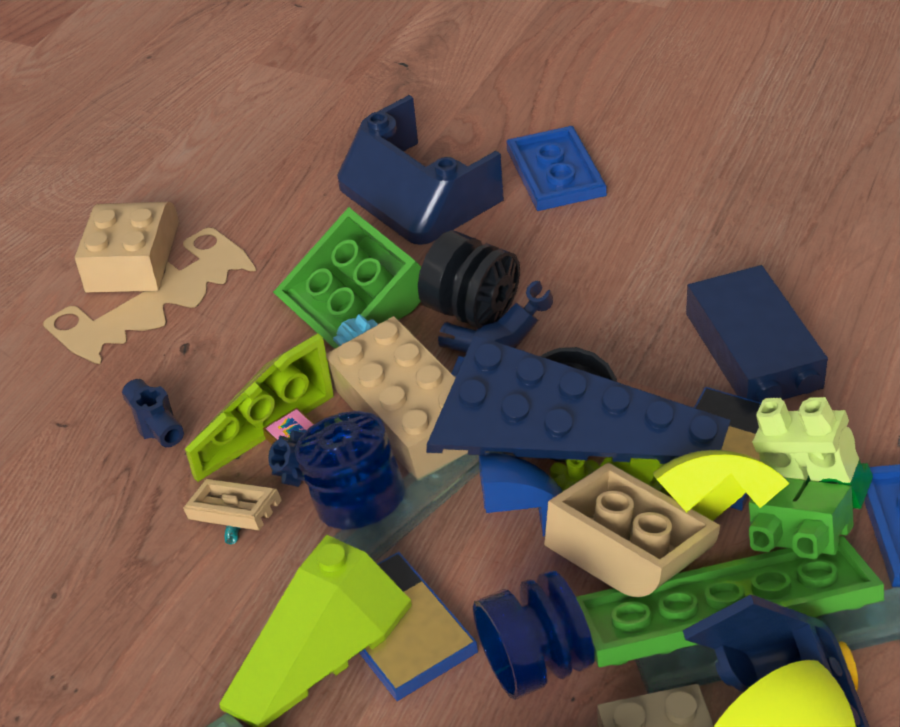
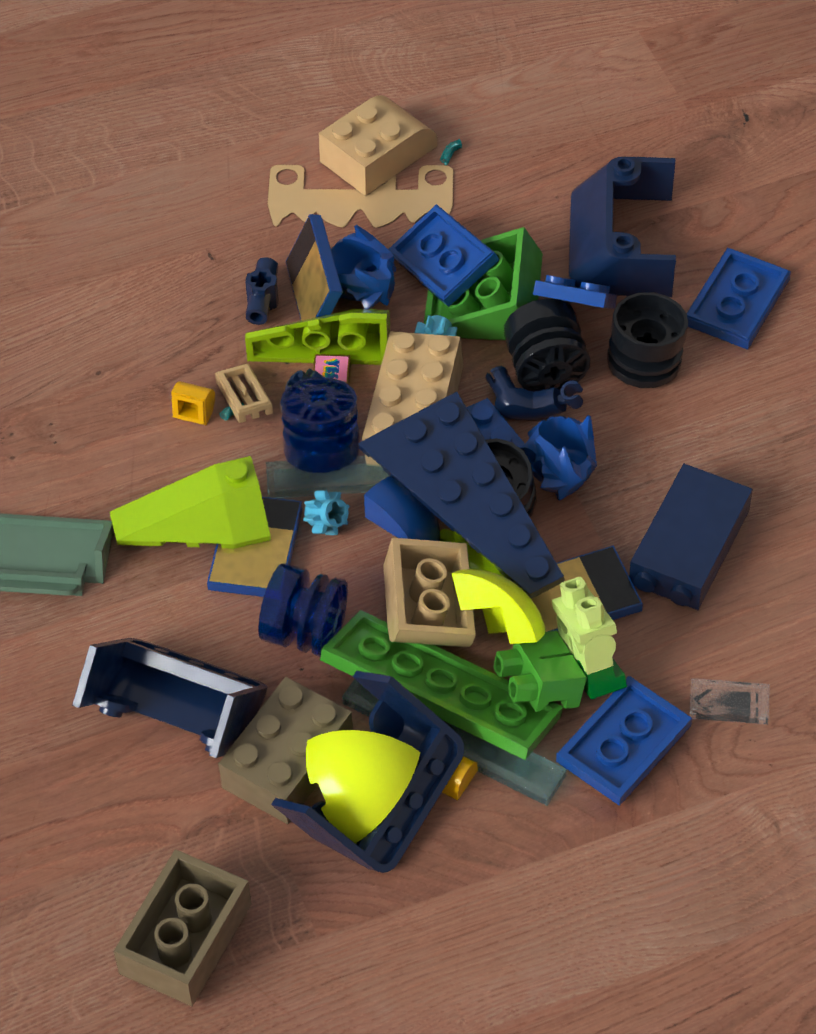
camera: 40 degrees right, 10 degrees up
none -> yellow brick [171,381,215,425]
none -> tile [286,214,343,321]
none -> medium azure gear [303,490,350,535]
none -> blue hair [331,225,396,309]
none -> blue tile [388,204,500,307]
none -> teal leg [440,139,462,165]
none -> blue hair [521,415,597,500]
none -> blue plate [533,275,617,309]
none -> black wheel [607,292,688,388]

